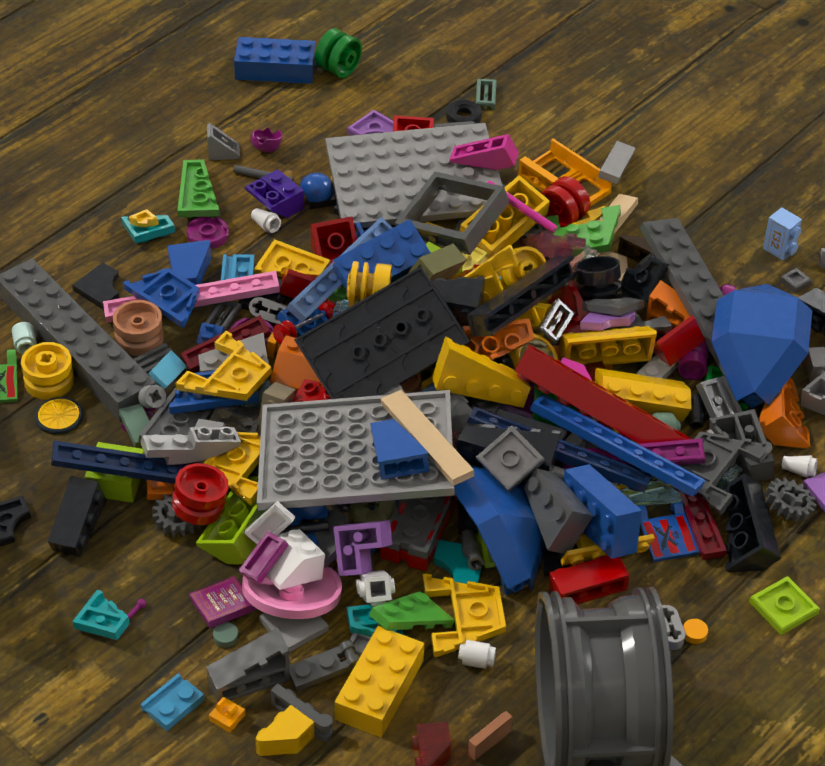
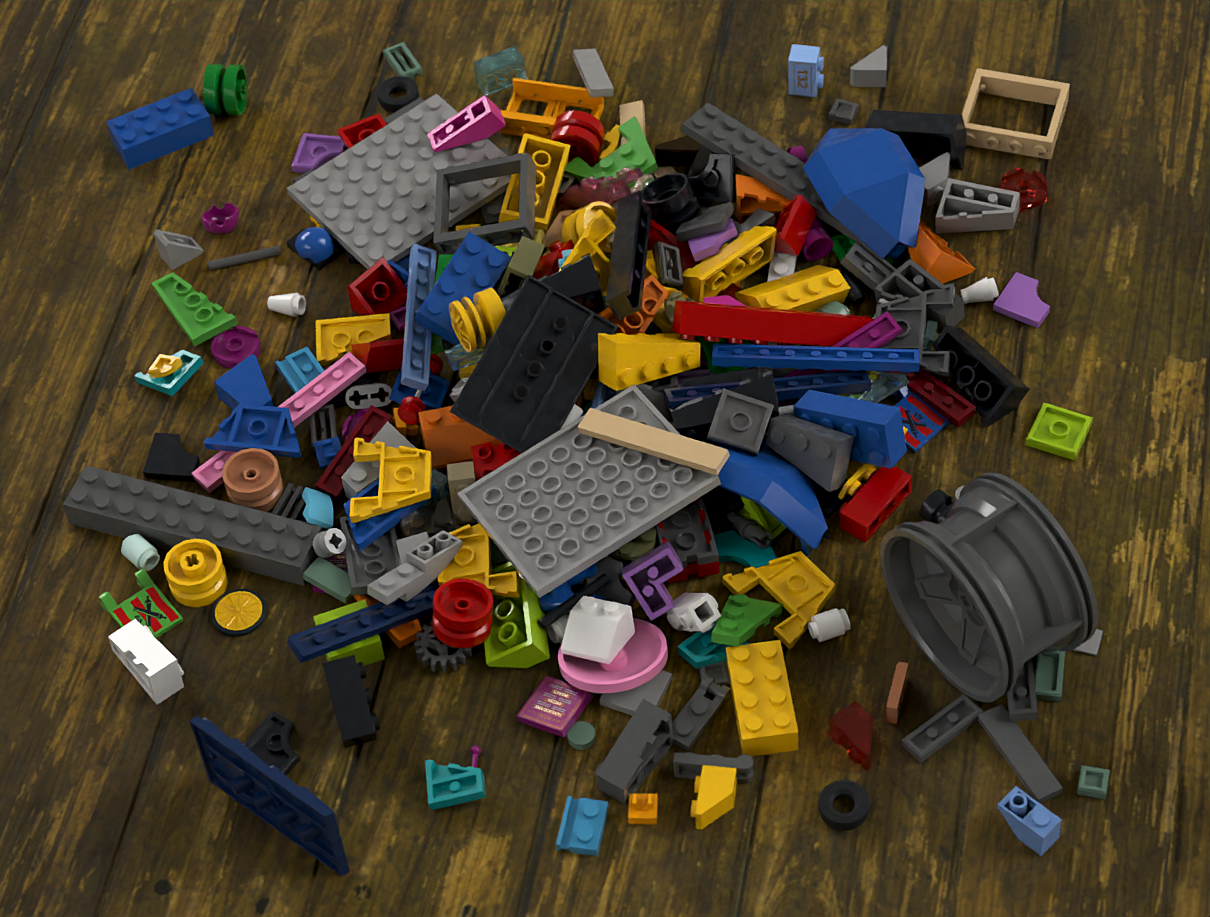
camera: 25 degrees left, 5 degrees up
magenta tile [239,531,289,584] -> none
dark purple slope [245,169,304,218] -> none
white tile [245,501,295,544] -> none
blue slope [370,419,429,480] -> none
dark pink bar [487,180,558,233] -> none
dark grey gear [764,477,816,523] -> none
none -> clear light blue brick [473,46,527,96]

